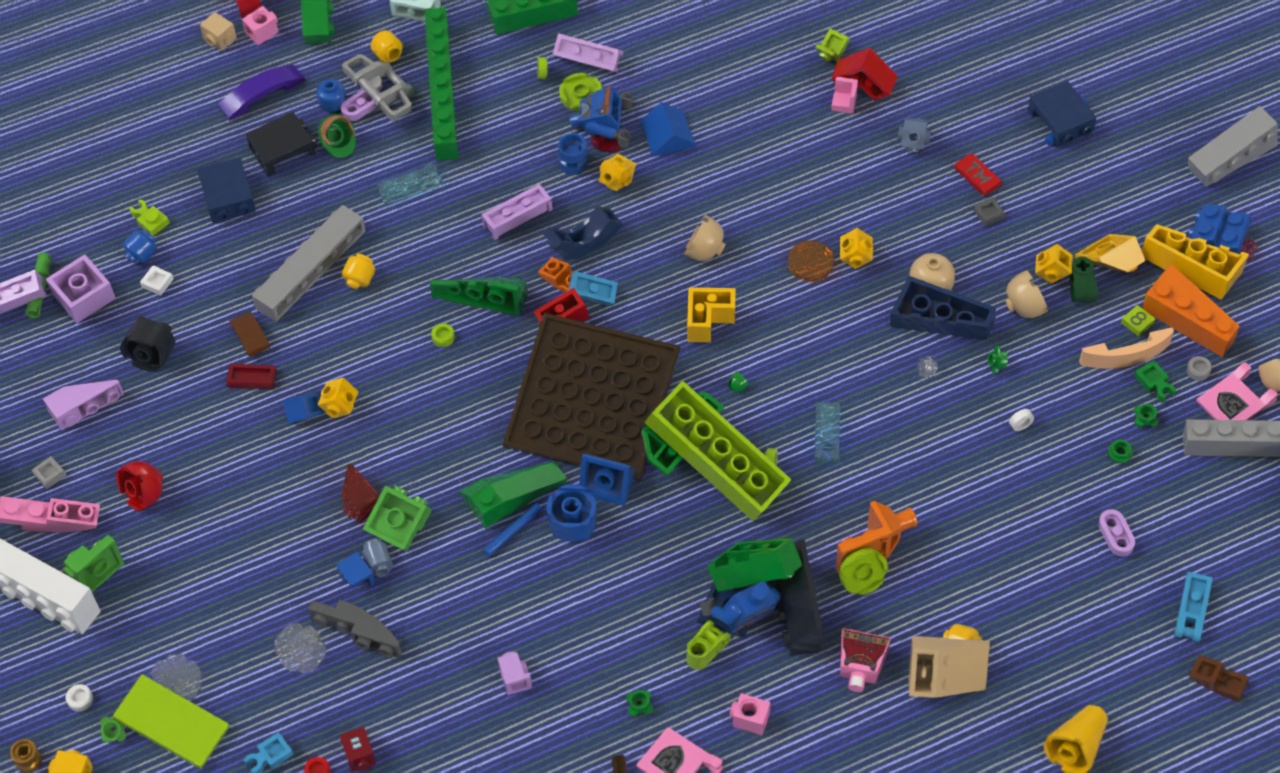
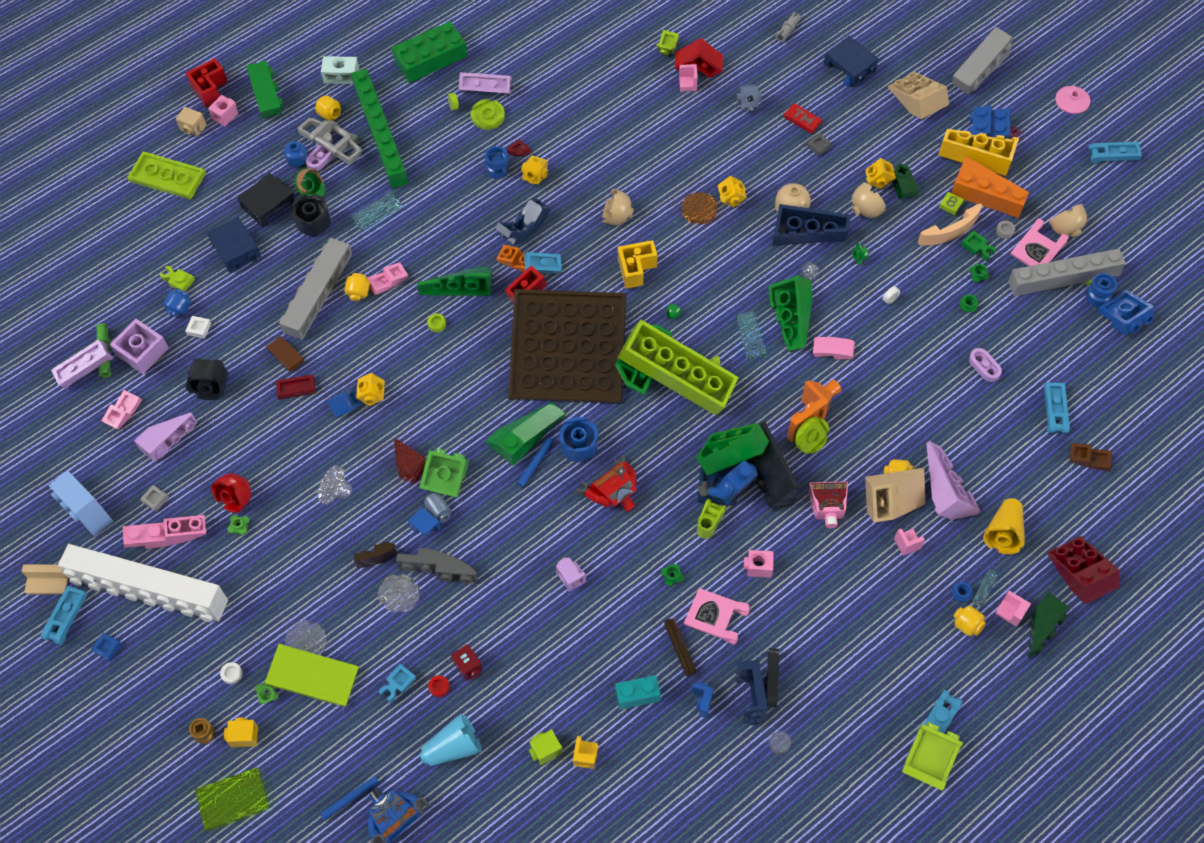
camera: 15 degrees left, 5 degrees up
bright green plate [62,535,125,592] -> none
dark purple slope [218,65,305,121] -> none
lavender container [481,184,553,240] -> none
blue torso [570,85,633,148] -> none
blue slope [579,454,635,506] -> none
blue slope [641,102,696,157] -> none
yellow slope [1074,234,1145,273] -> none
none -> bright pink slope [102,390,142,430]
none -> lime tile [127,151,206,200]
none -> bright green plate [227,515,249,535]
none -> black brick [292,194,331,237]
none -> clear plant [318,465,352,505]
none -> dark brown slope [354,542,397,568]
none -> bright pink slope [367,262,408,295]
none -> red torso [576,455,637,512]
none -> green wedge [769,276,813,352]
none -> light grey pin [776,12,801,42]
none -> bright pink slope [813,337,855,360]
none -> tan slope [888,72,949,119]
none -> bright pink panel [894,529,925,556]
none -> lavender wedge [926,441,981,520]

